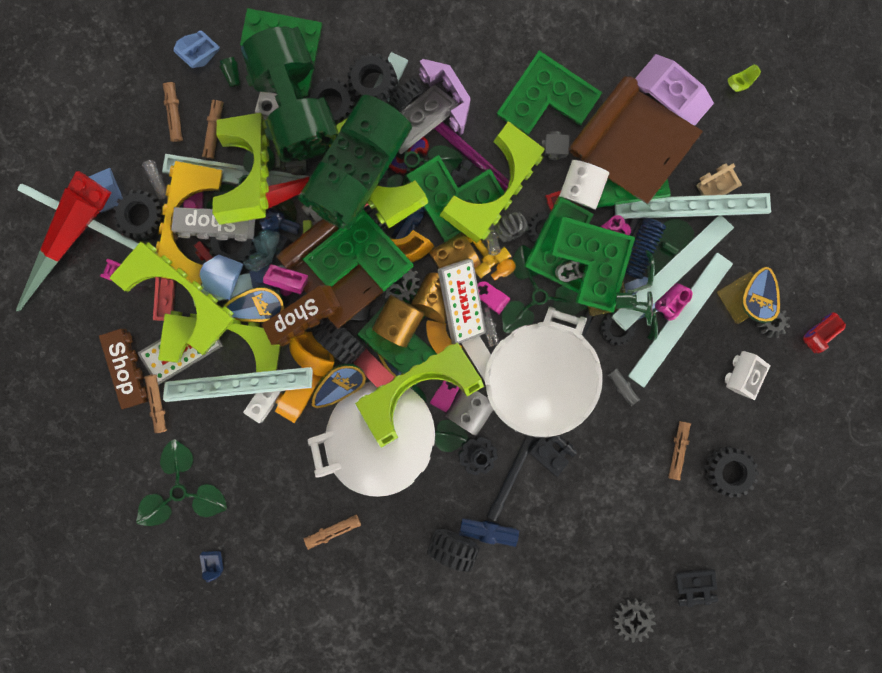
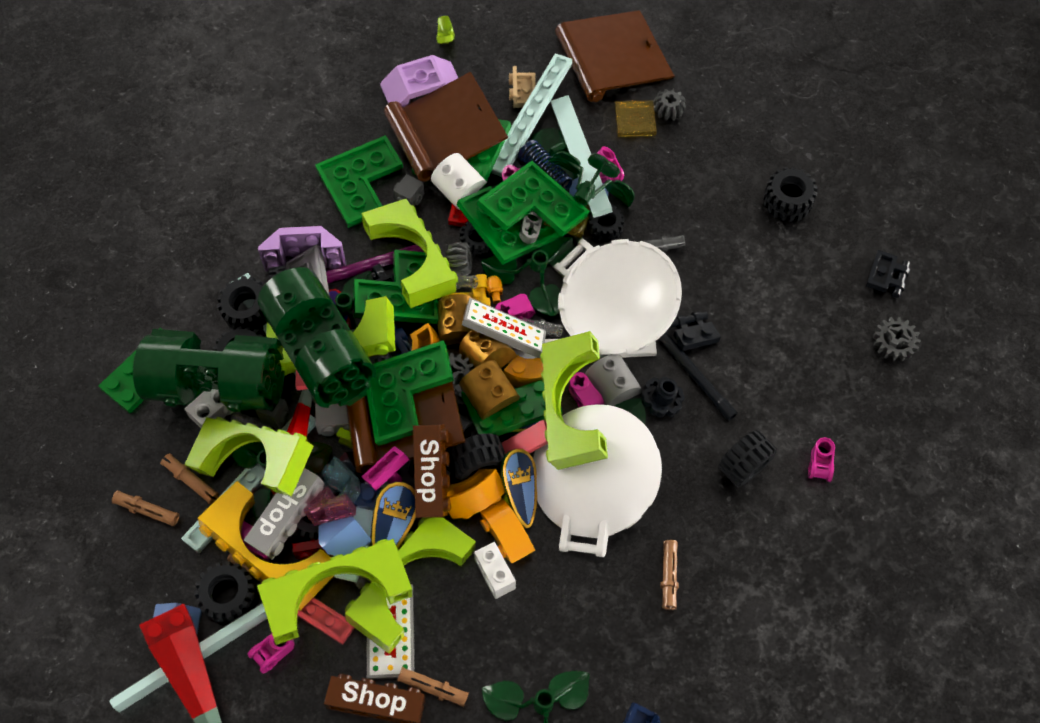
camera: 60 degrees left, 25 degrees down
clear pin [142,160,168,199] -> none
light aqua tile [163,367,313,402] -> none
medium blue slope [173,31,220,68] -> none
dark green cone [219,57,241,87] -> none
dark blue axle [259,209,301,234] -> none
dark blue piece [459,518,519,547] -> none
light aqua tile [628,253,733,387] -> none
medium nougat pin [668,421,691,480] -> none
white brick [725,351,770,400] -> none
shield [742,267,780,323] -> none
red animal [803,312,846,353] -> none
none -> clear pink slope [304,486,356,526]
none -> reddish brown door [555,10,674,102]
none -> dark pink piece [808,437,835,482]

